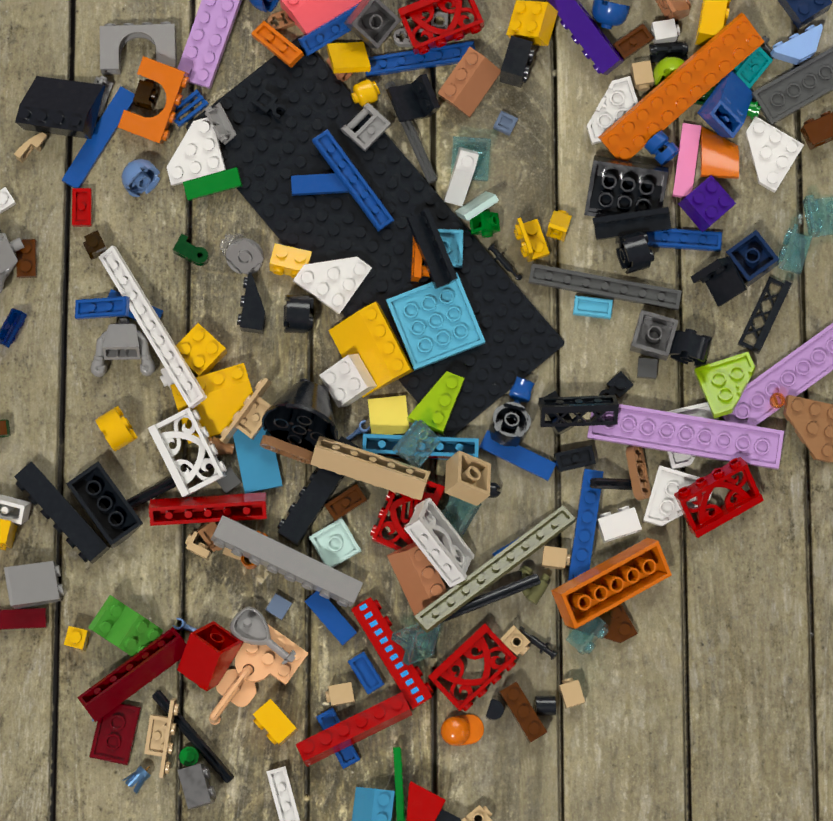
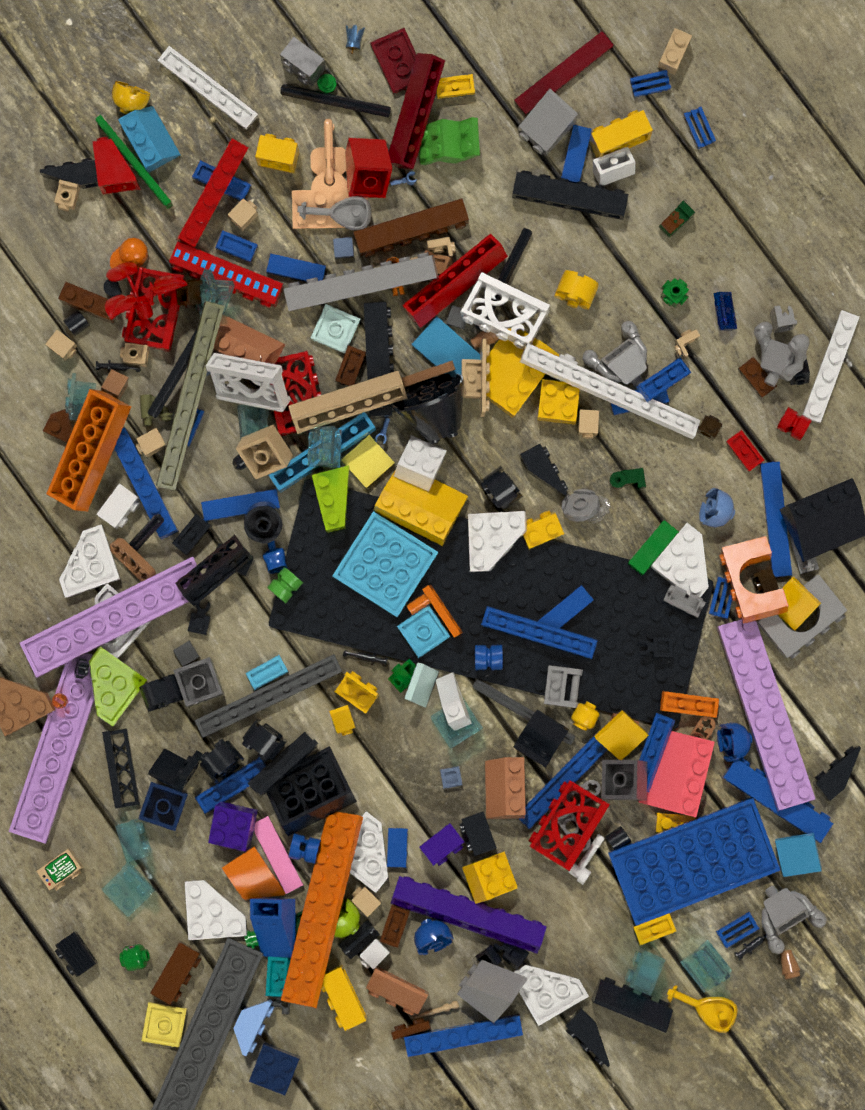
camera: 145 degrees right, 5 degrees up
tan slope [14,132,47,163] -> none
yellow brick [64,626,91,651] -> none
black slope [66,461,143,549] -> none
tan bracket [144,698,179,778] -> none
black fence [407,208,458,289] -> none
red fence [674,457,764,538] -> none
none -> black plate [74,658,89,679]
none -> medium nougat brick [101,369,129,400]
none -> red plant [105,262,188,320]
none -> dark brown brick [176,280,203,308]
none -> black brick [199,739,245,784]
none -> bright green wheel [267,567,303,603]
none -> reddish brown brick [353,198,469,258]
none -> blue tile [387,828,408,868]
none -> dark purple brick [419,823,464,866]
none -> yellow plate [437,74,475,99]
none -> blue wheel [475,645,503,670]
none -> blue tile [561,125,592,183]
none -> tan brick [578,410,599,439]
none -> green brick [661,278,689,308]
none -> tan bracket [674,329,700,359]
none -> red wheel [776,407,812,441]
none -> yellow tile [779,577,821,631]

